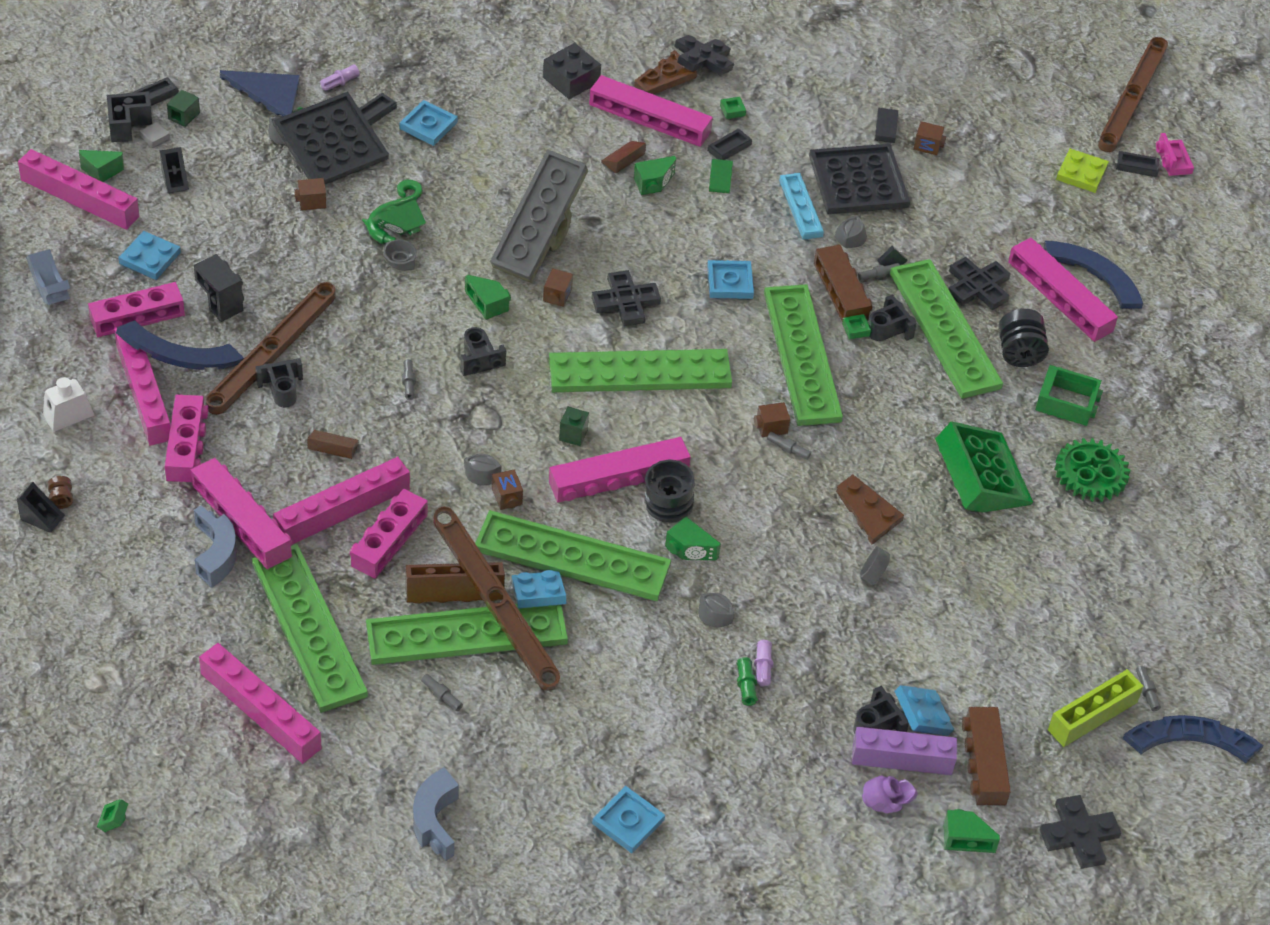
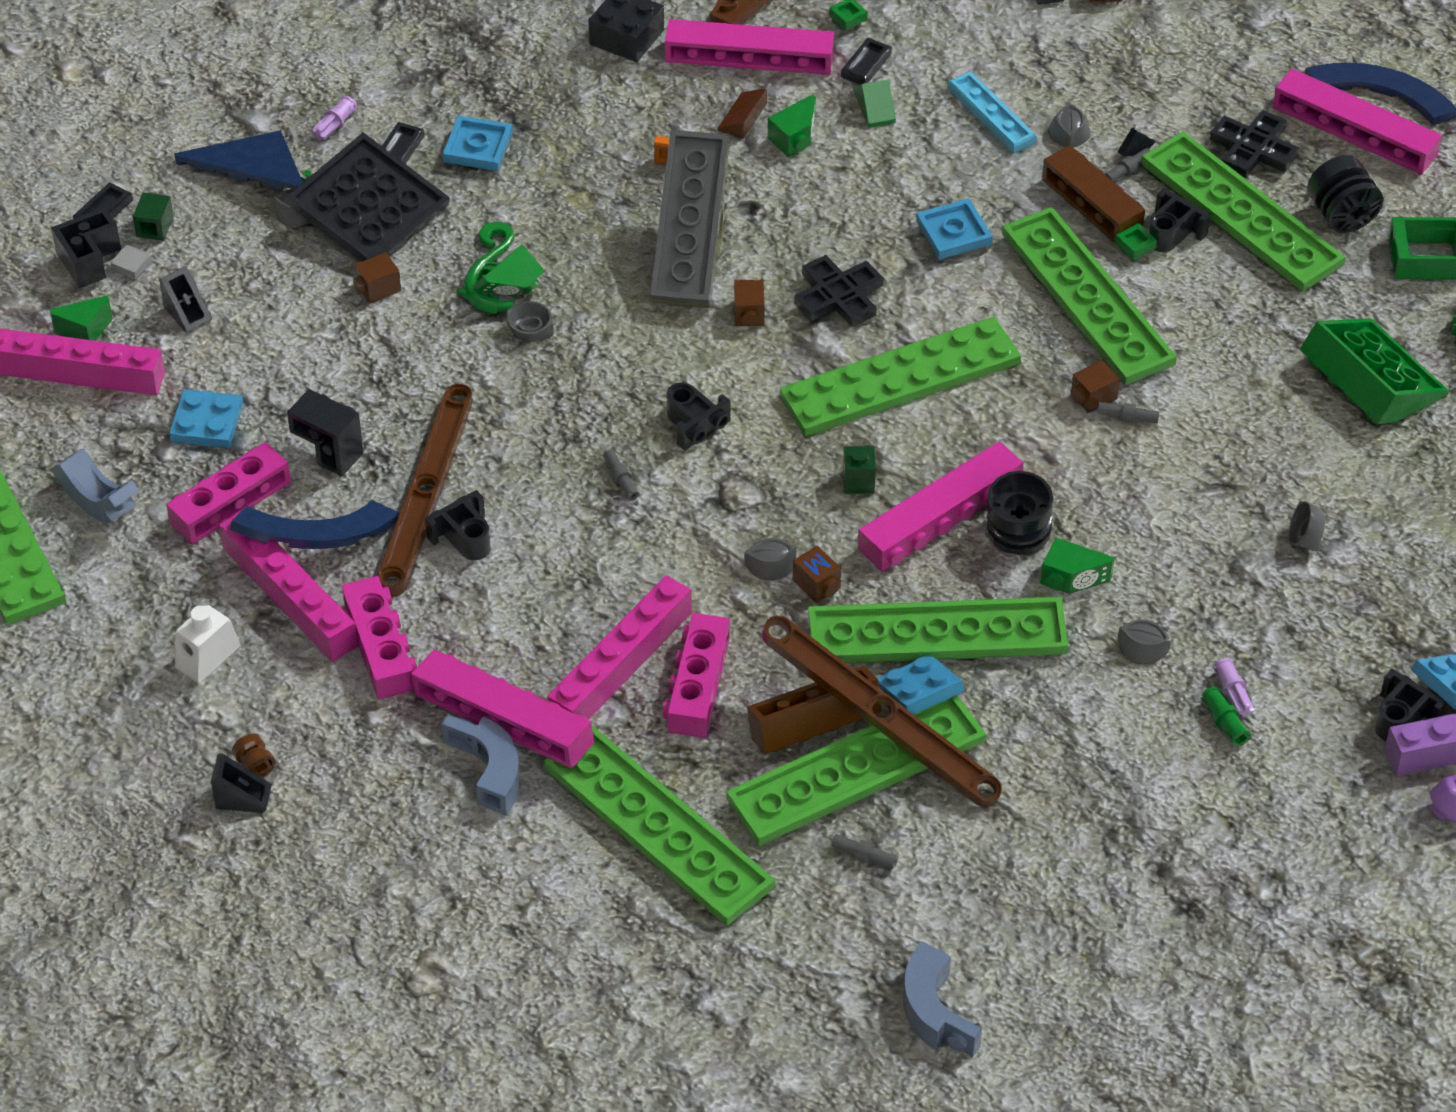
camera: 15 degrees left, 0 degrees up
dark pink brick [199,643,322,764] -> none
reddish brown slope [307,430,359,459] -> none
green slope [465,275,511,320] -> none
dark azure plate [592,786,665,853] -> none
black plate [809,143,910,215] -> none
reddish brown wing [836,474,904,545] -> none

